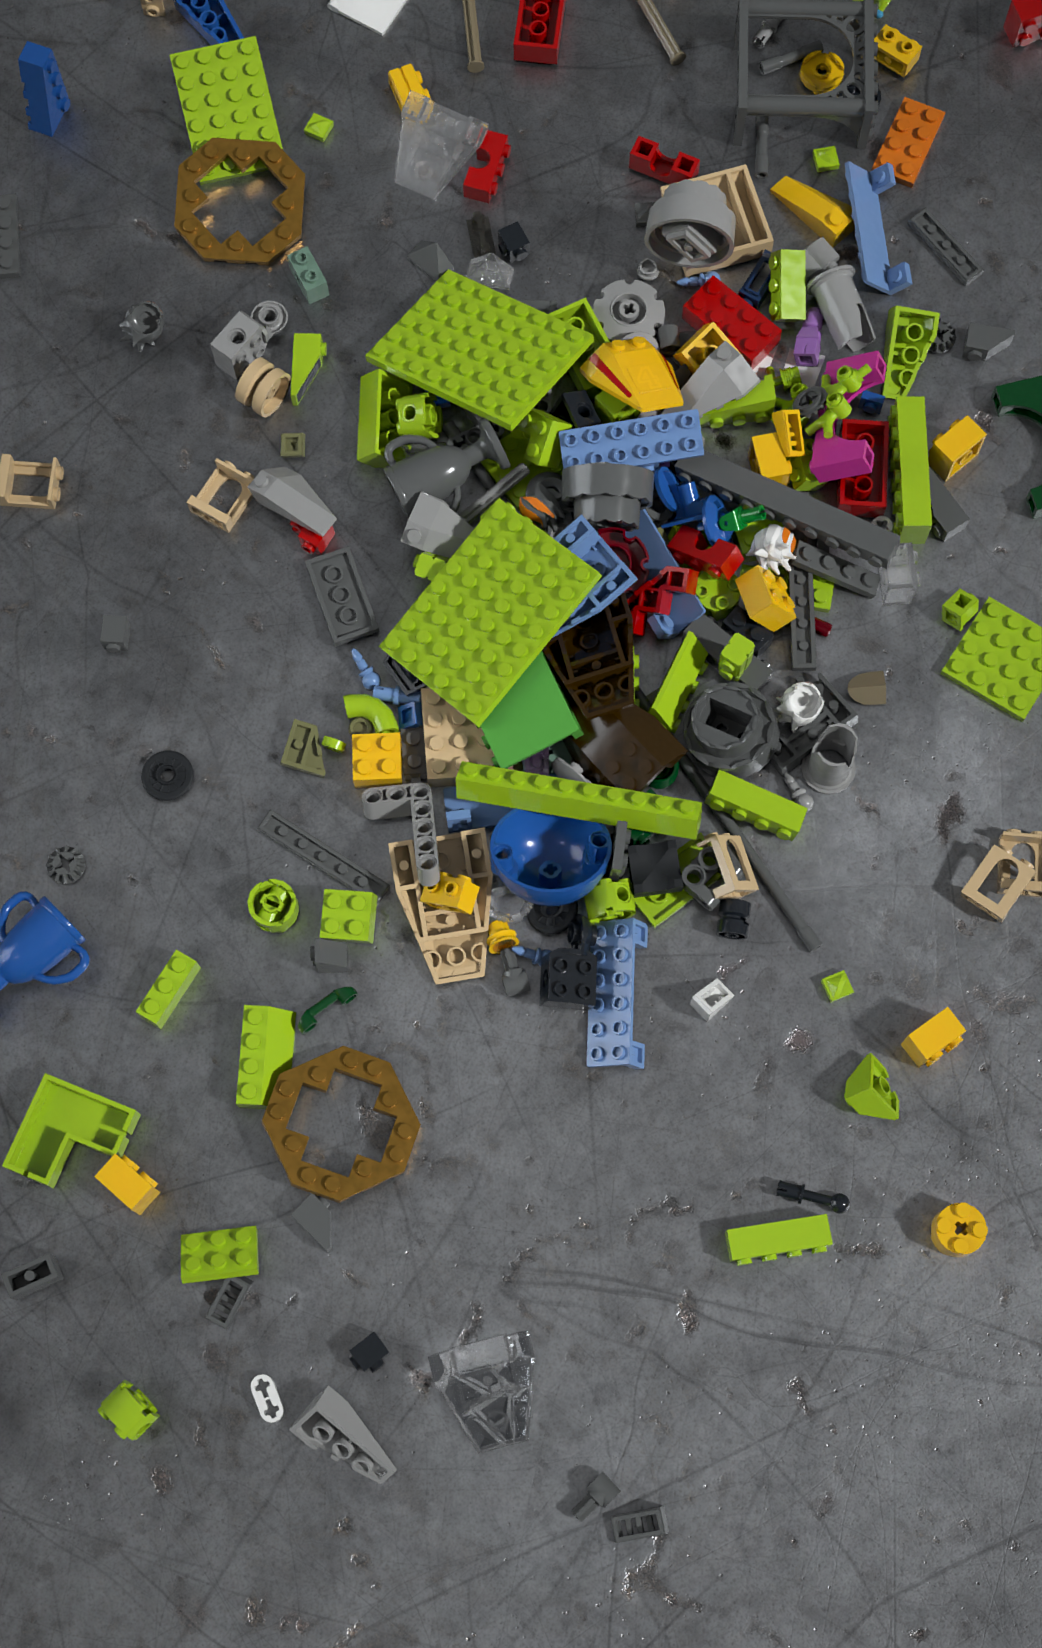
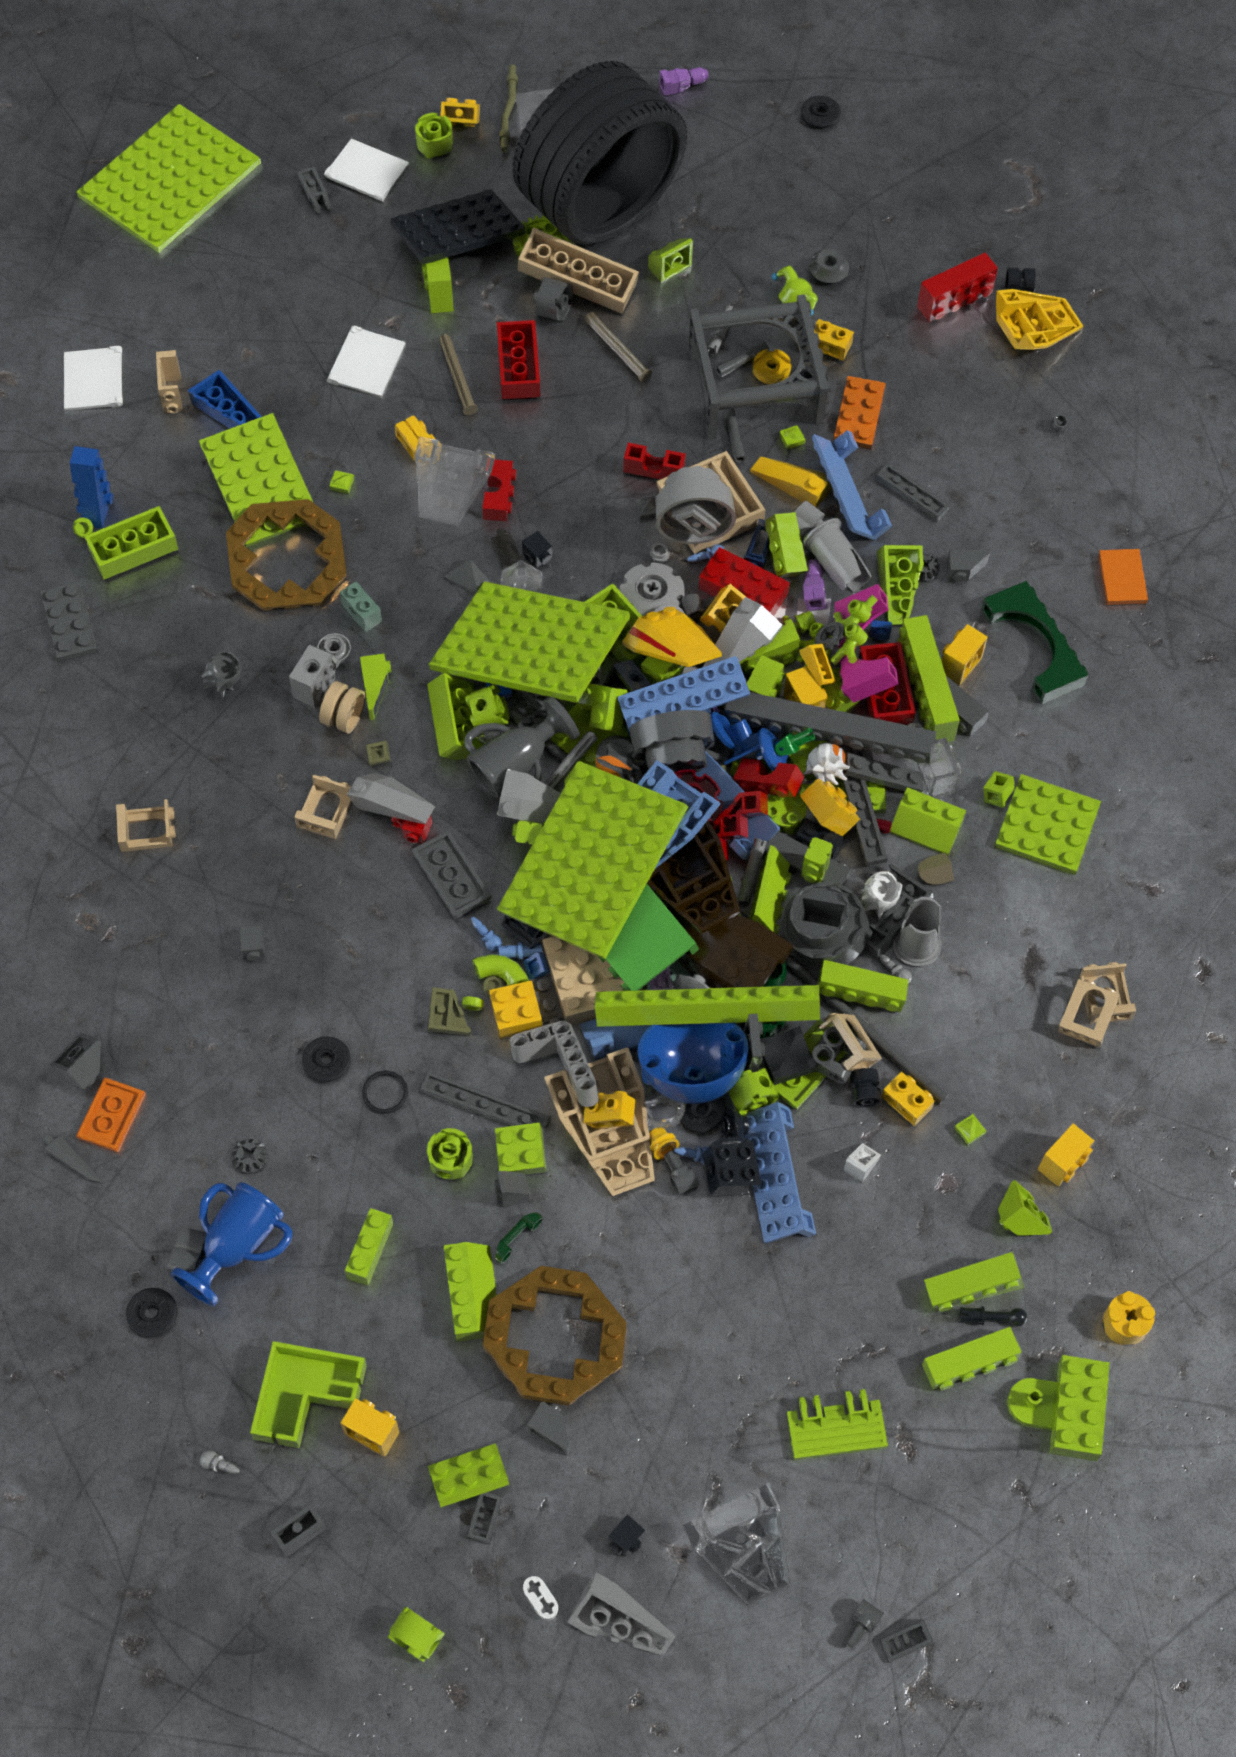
camera: 15 degrees left, 10 degrees down
none -> lime plate [73,517,93,538]
none -> lime brick [84,506,178,580]
none -> black piece [362,1070,408,1114]
none -> light grey pin [737,838,767,904]
none -> lime brick [747,655,786,697]
none -> lime hinge [787,1389,888,1460]
none -> yellow brick [881,1072,935,1127]
none -> lime slope [889,787,966,856]
none -> lime wedge [924,1252,1025,1312]
none -> lime brick [1007,1355,1110,1462]

